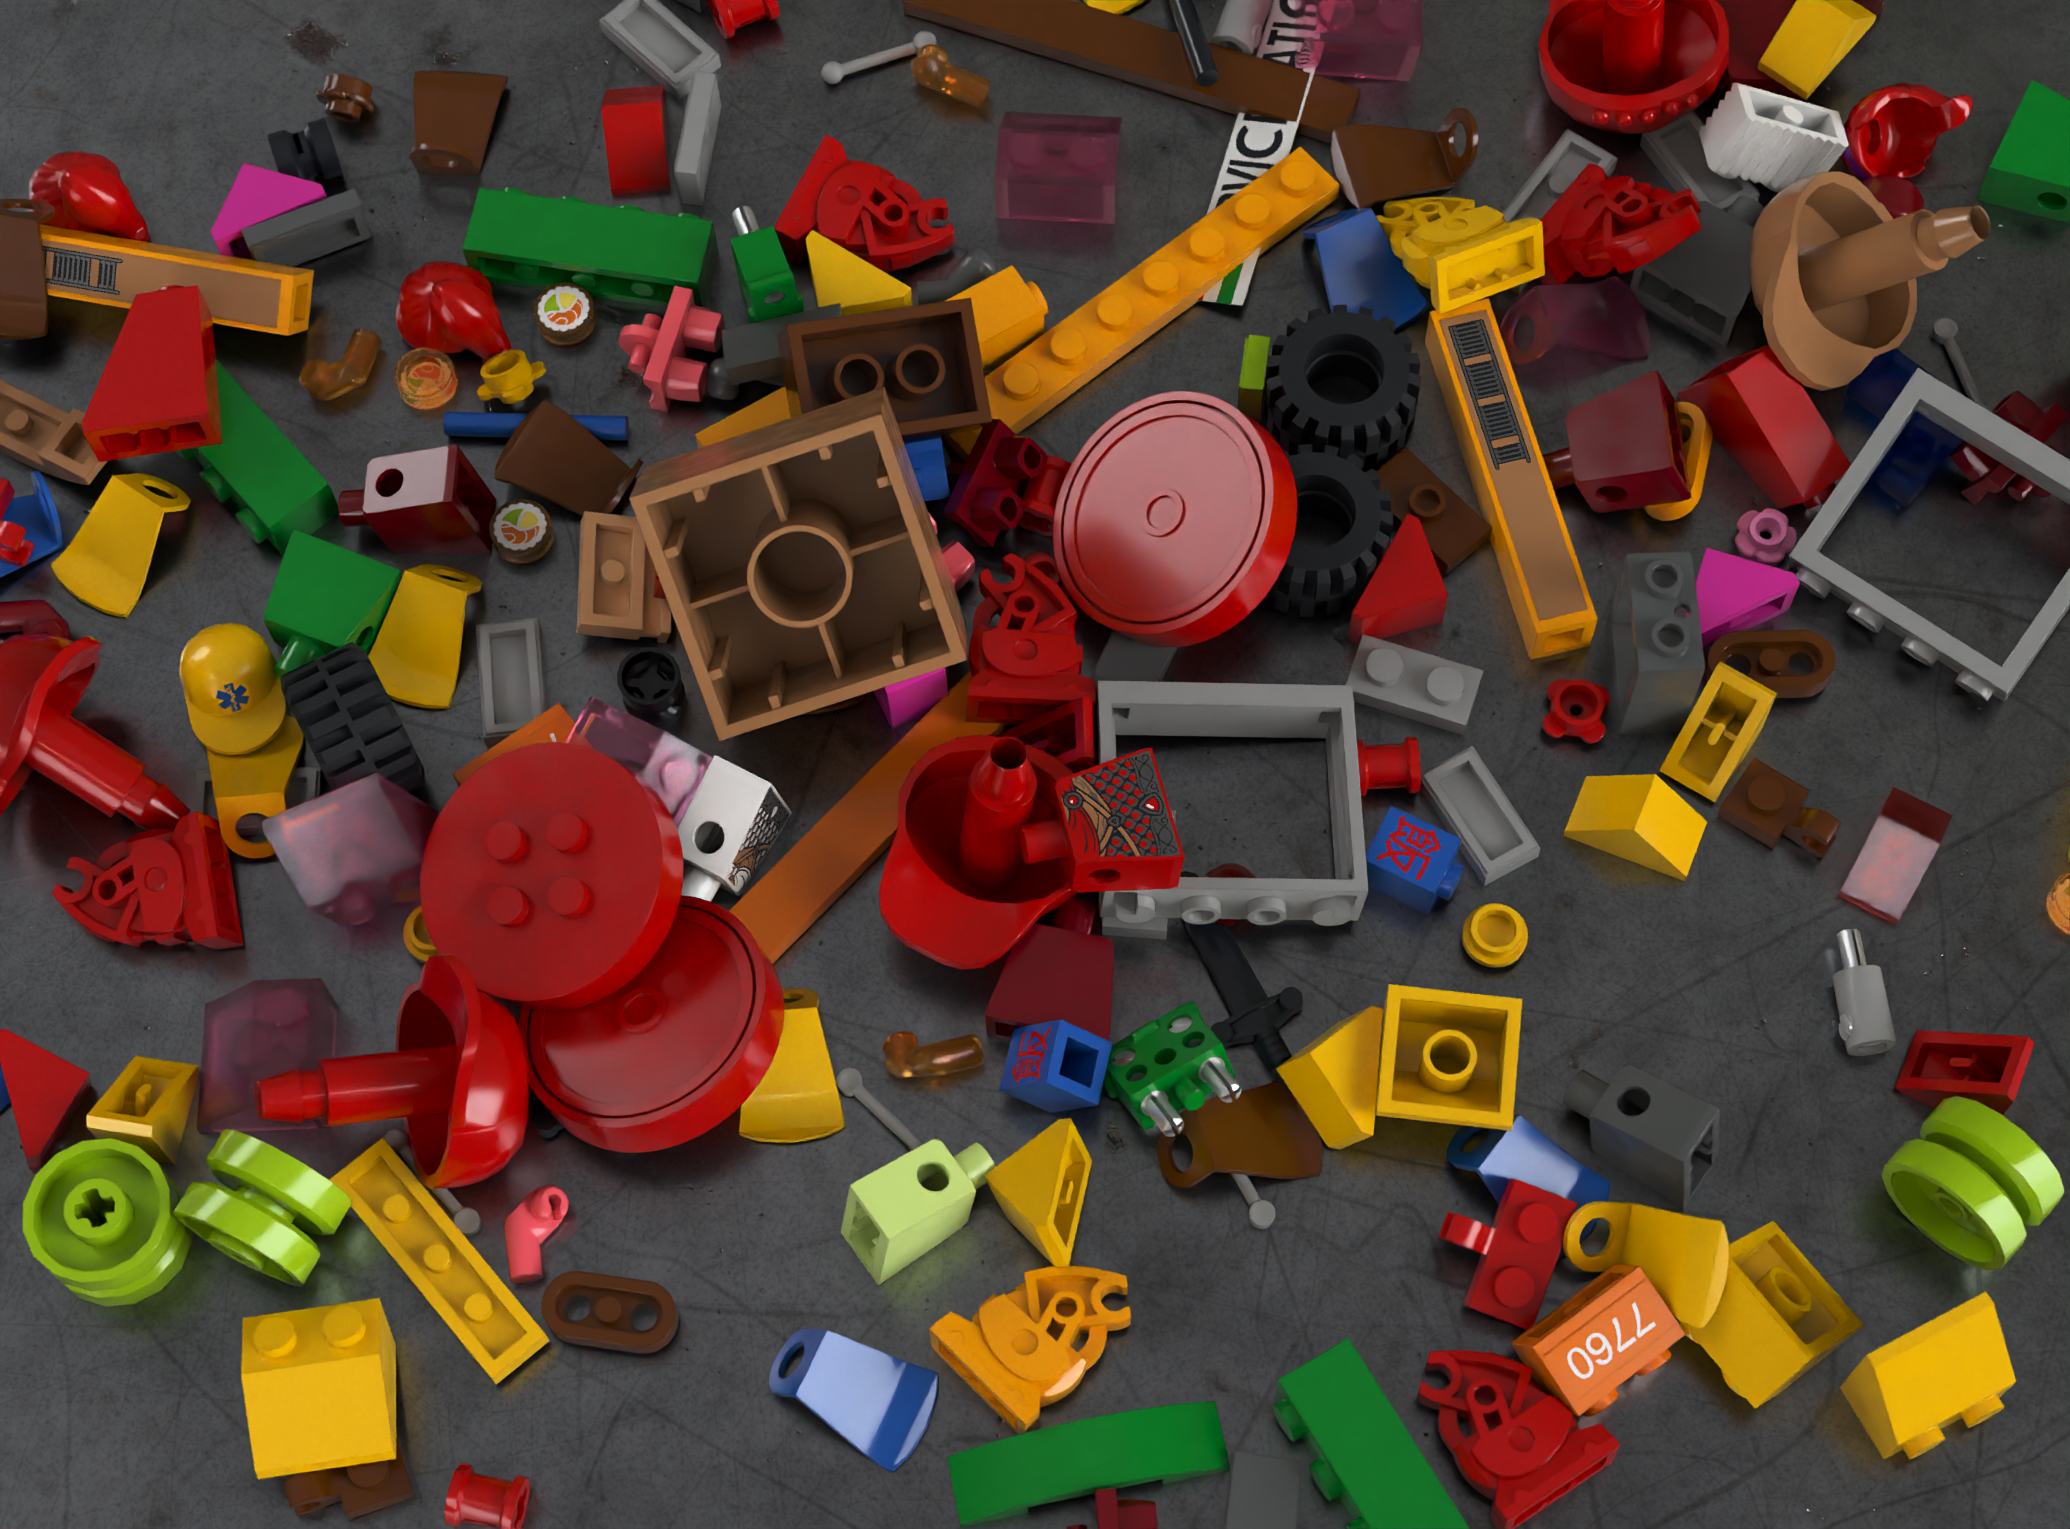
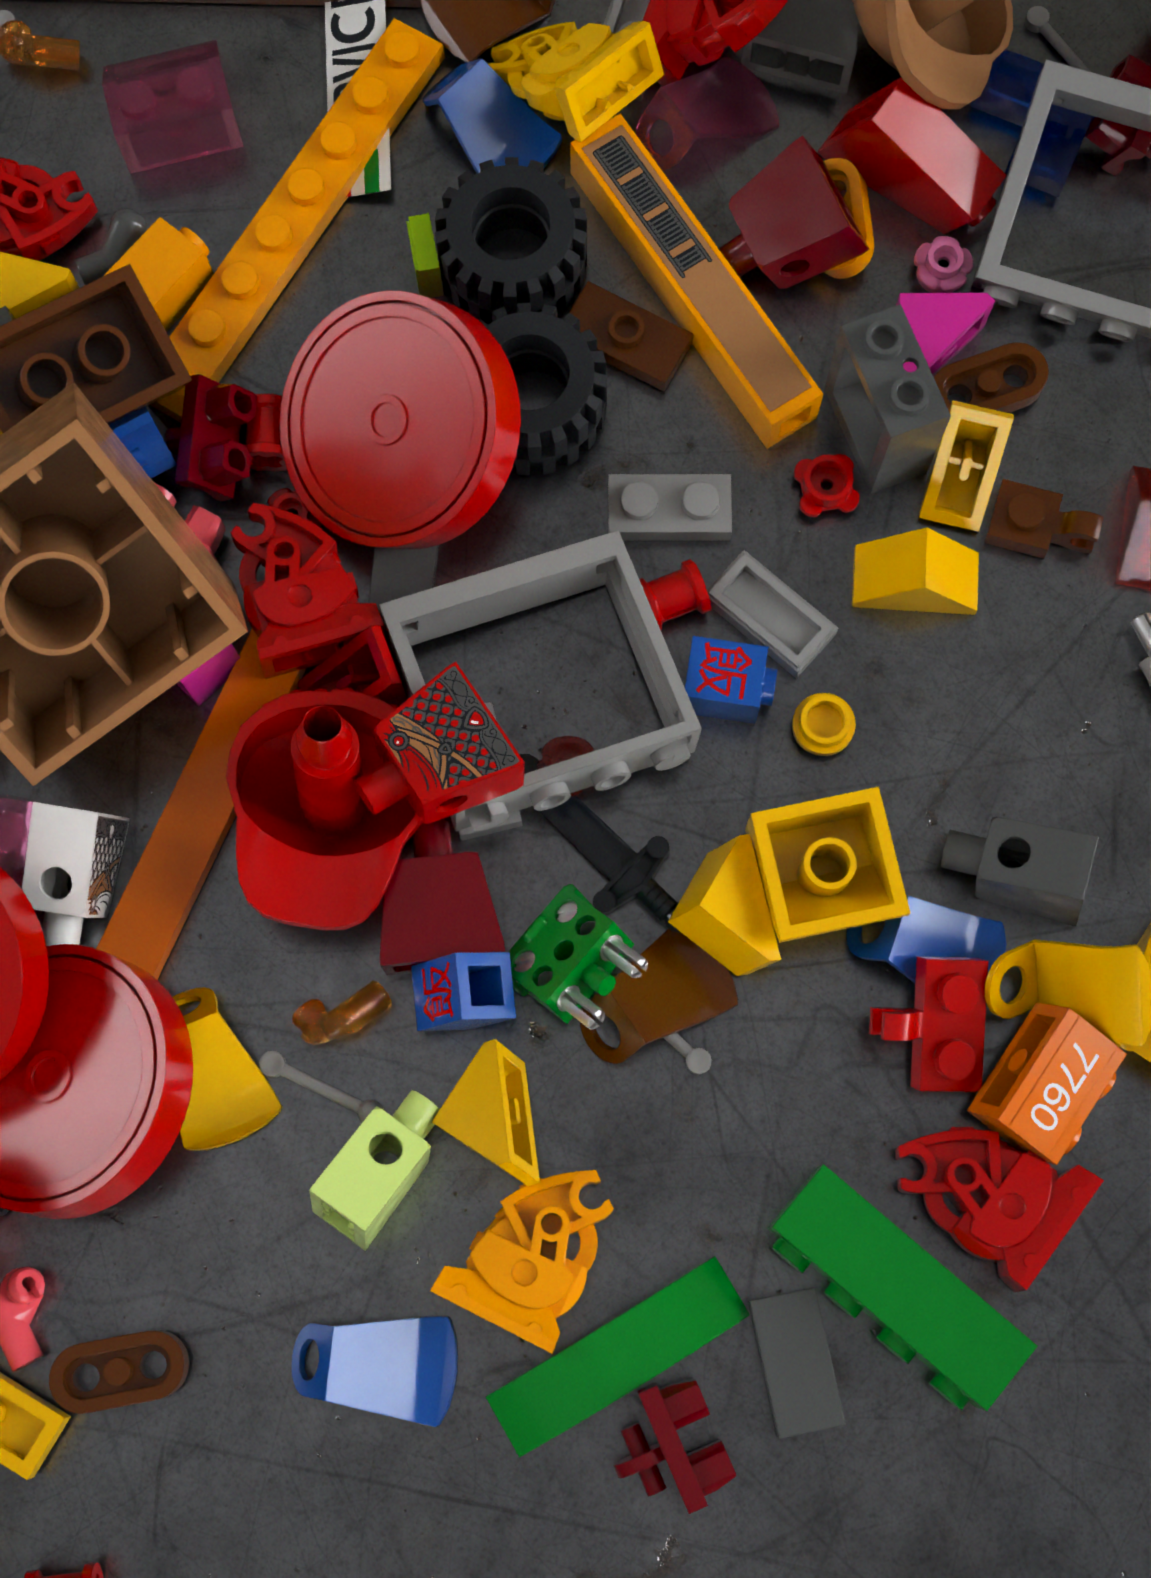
camera: 20 degrees left, 10 degrees up
red slope [1348,513,1448,645] -> none

